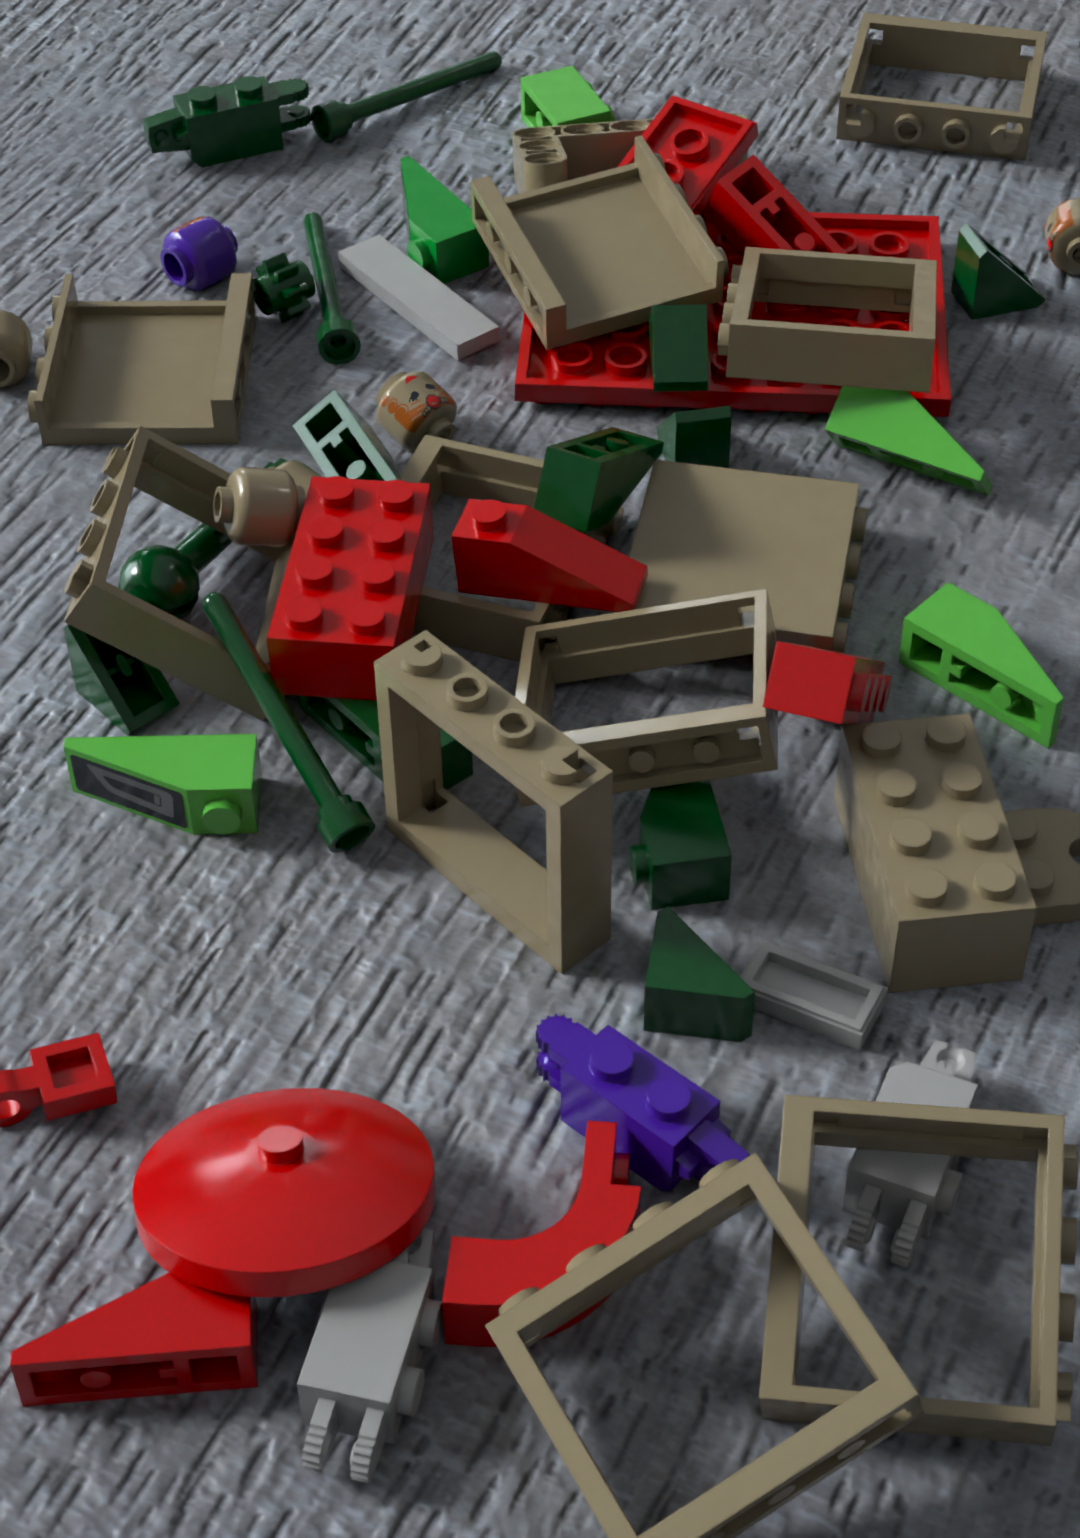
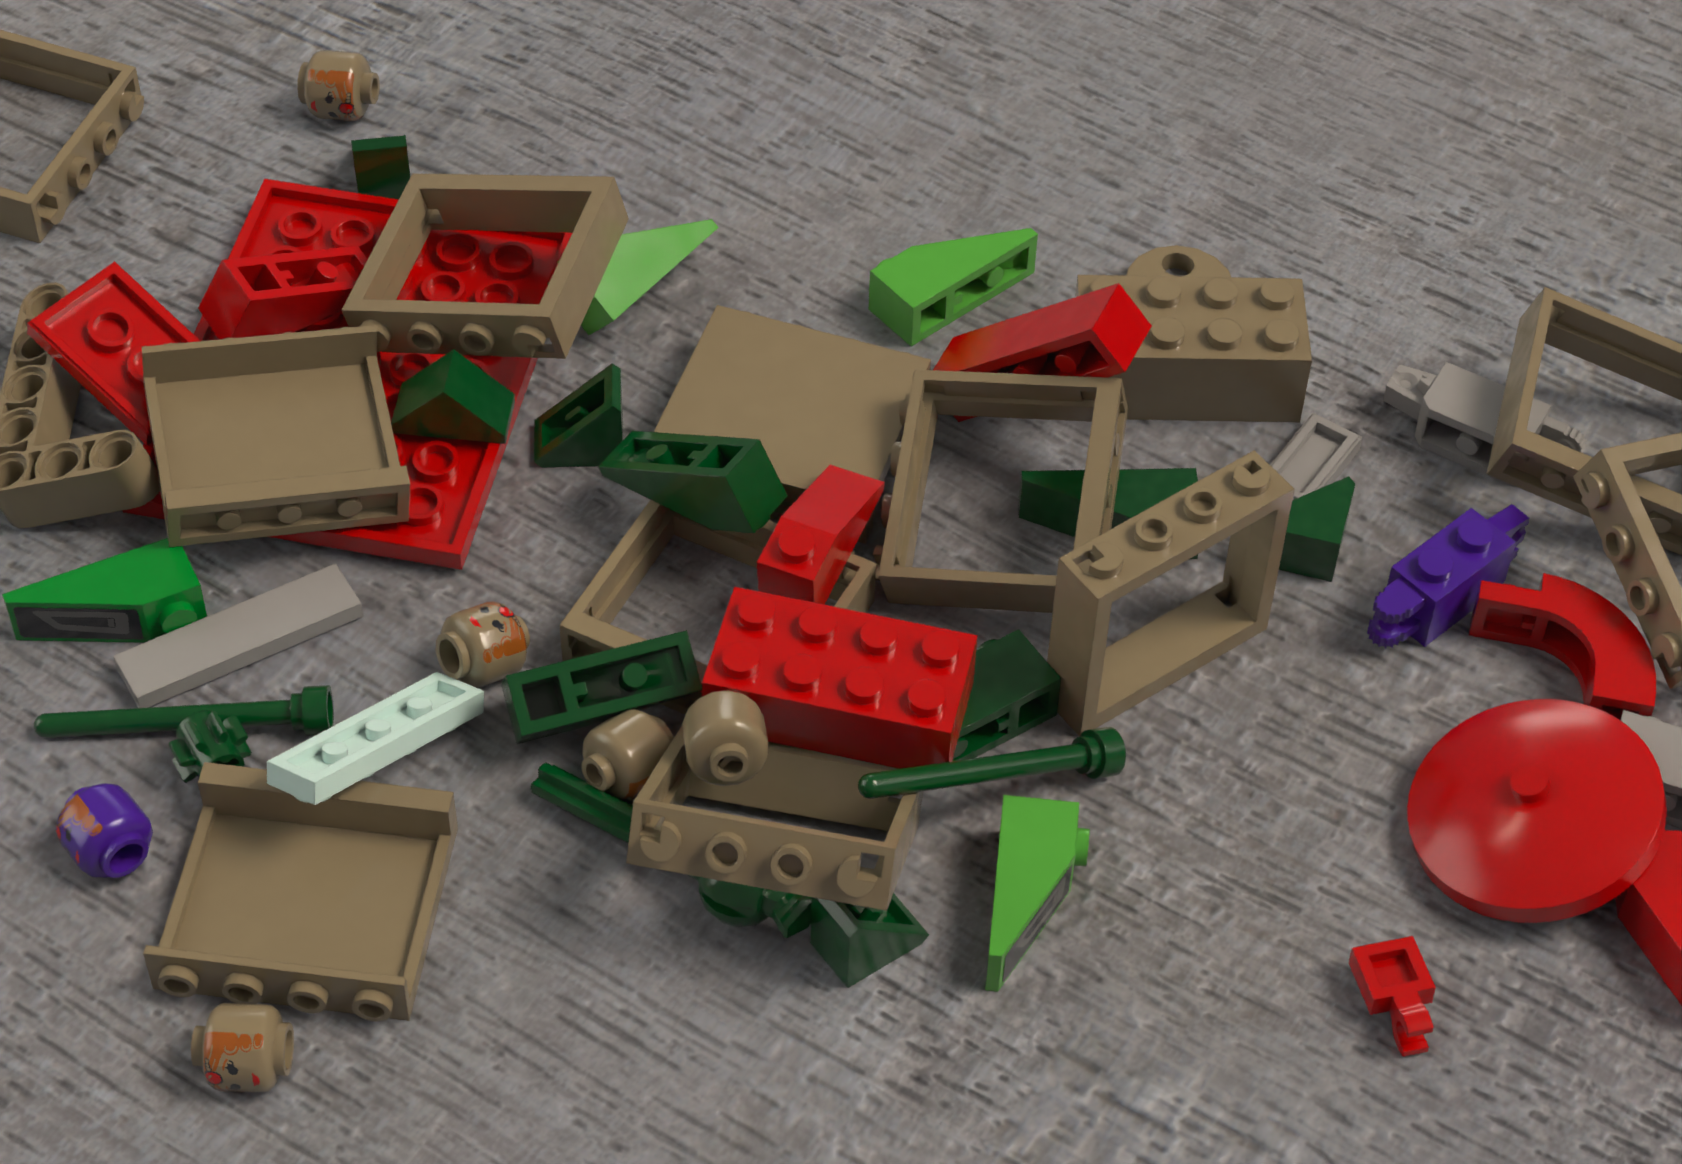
camera: 85 degrees left, 5 degrees up
none -> light aqua plate [267,672,484,805]

